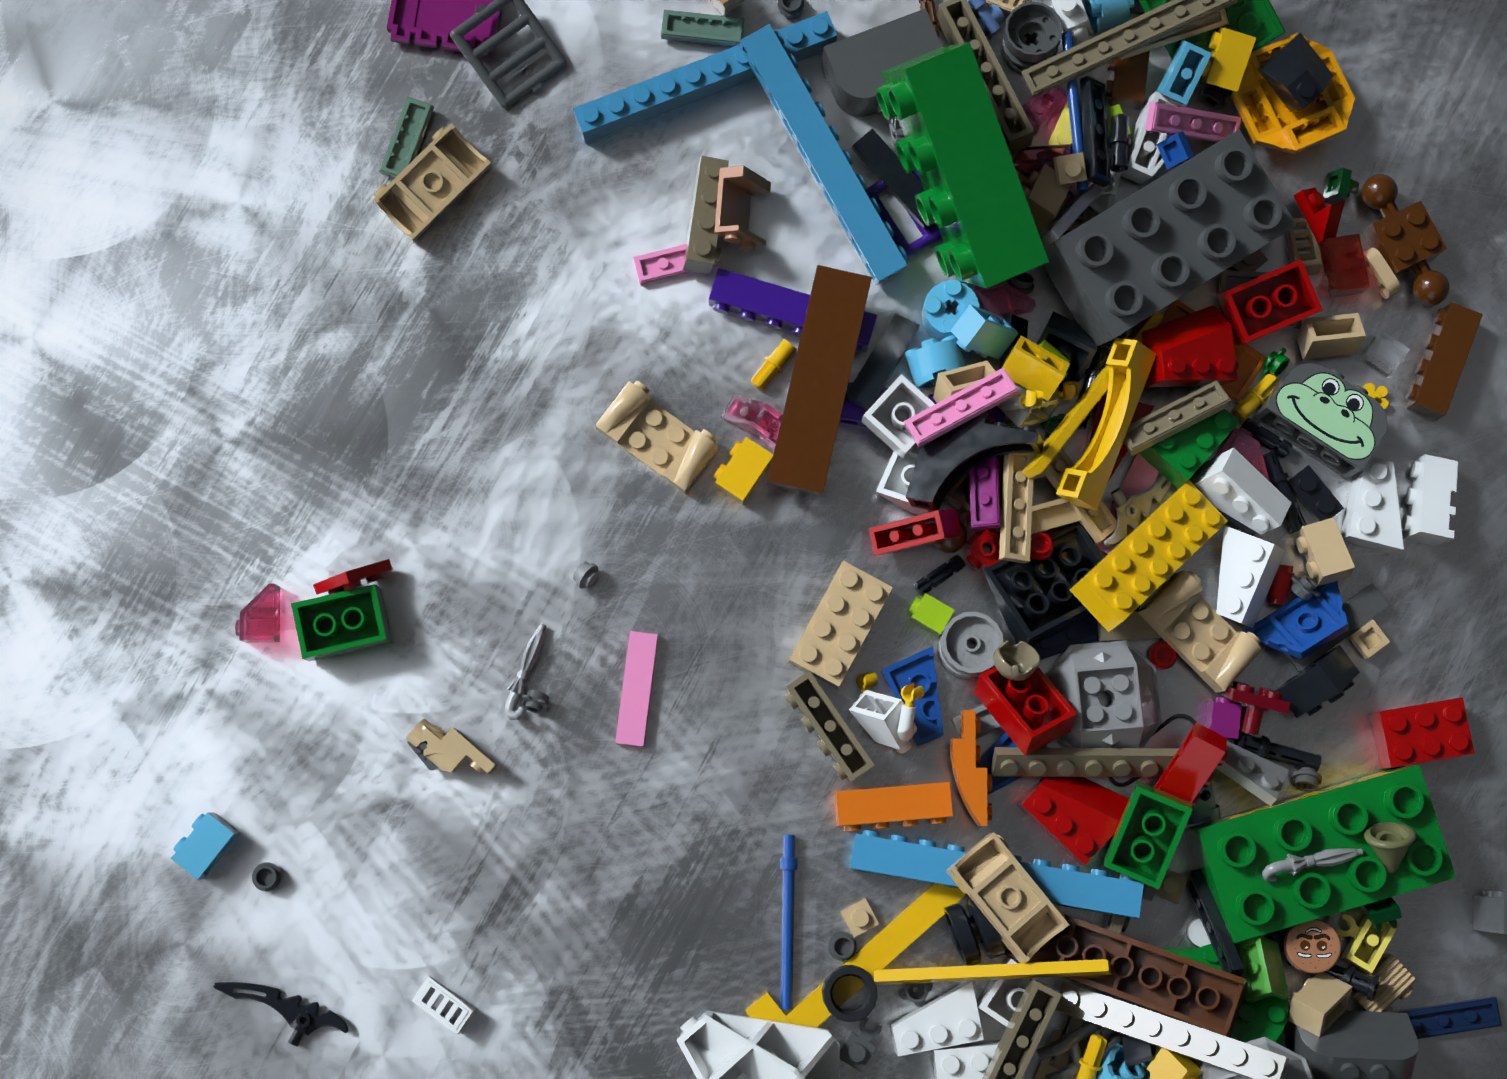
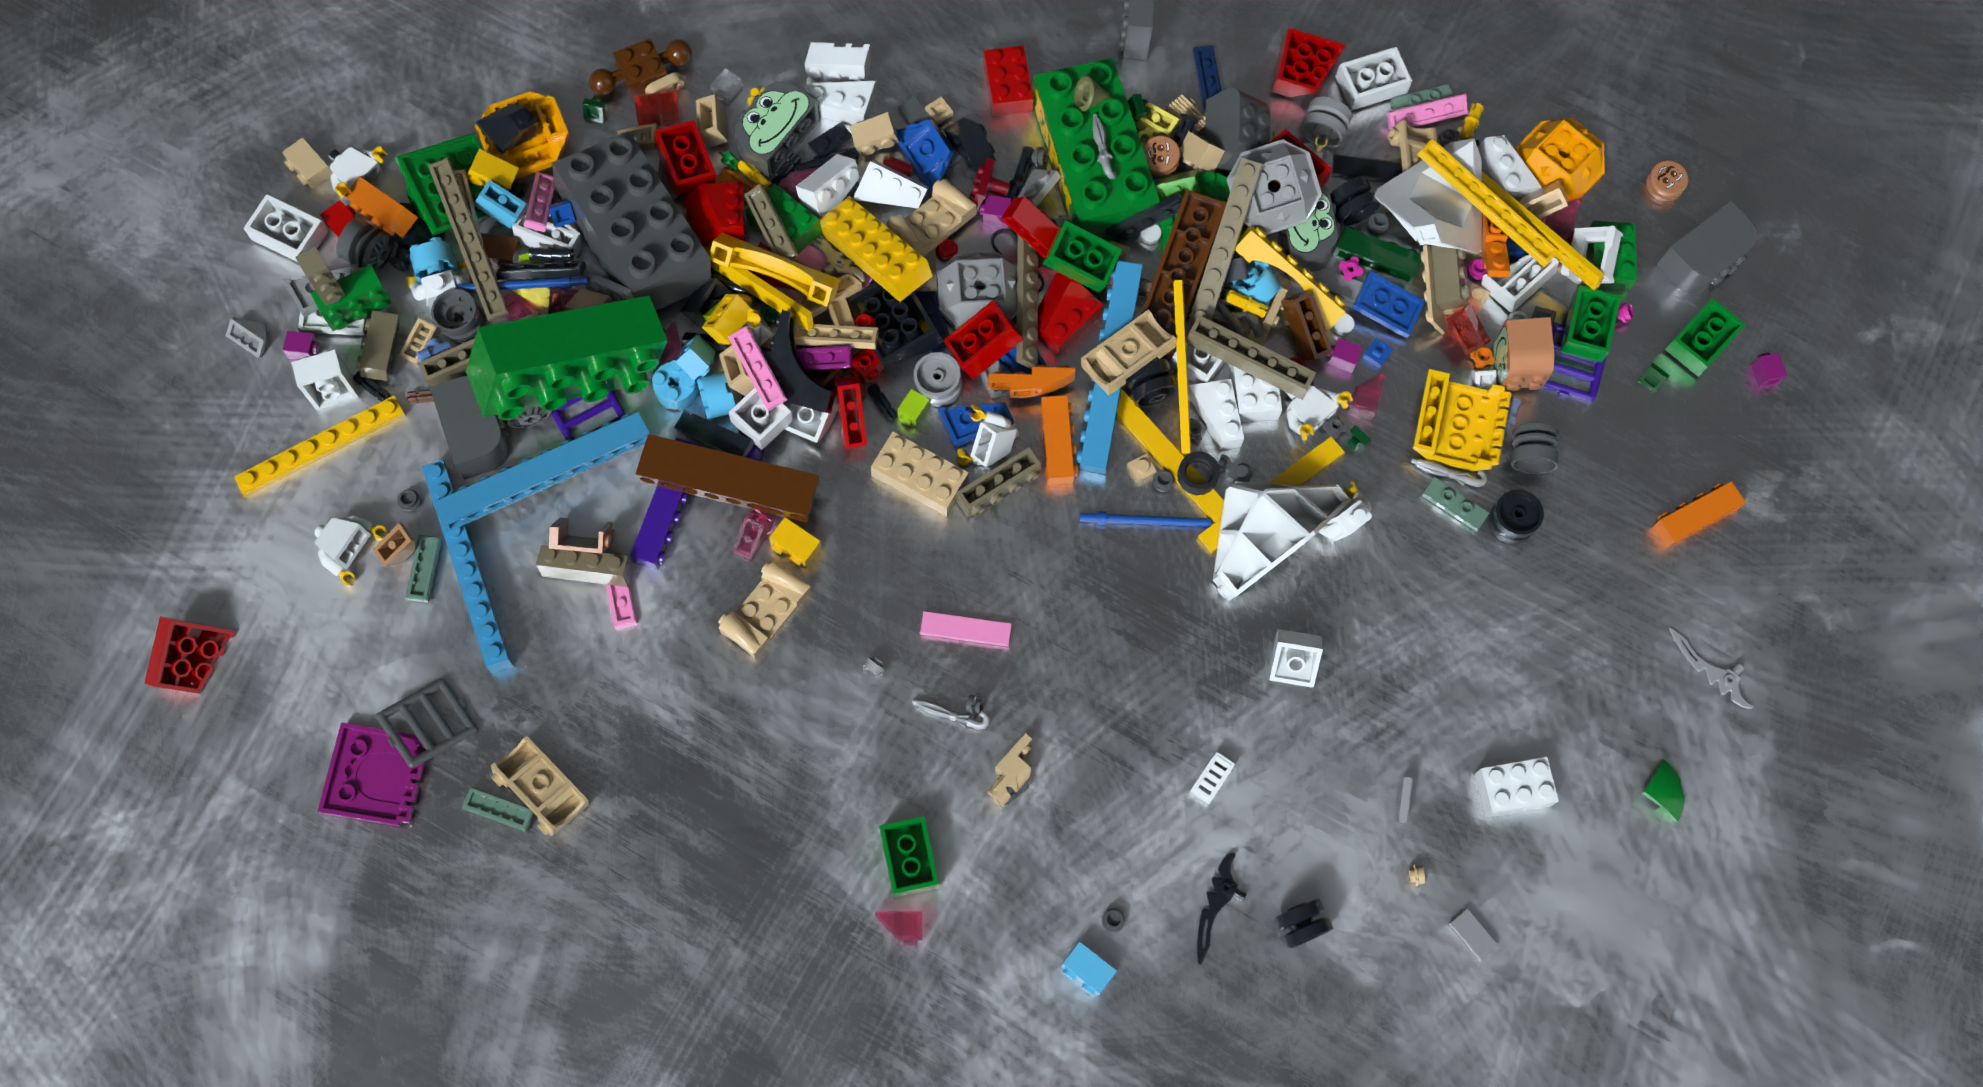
camera: 90 degrees left, 10 degrees down
red plate [313,559,393,595] -> none
yellow axle [751,339,796,391] -> none
black tile [851,128,927,229] -> none
dark tan hair [993,641,1041,681] -> none
tan plate [1053,152,1087,185] -> none
dark grey plate [1291,575,1321,601] -> none
red slope [1293,187,1345,244] -> none
reddish brown brick [1406,302,1483,420] -> none

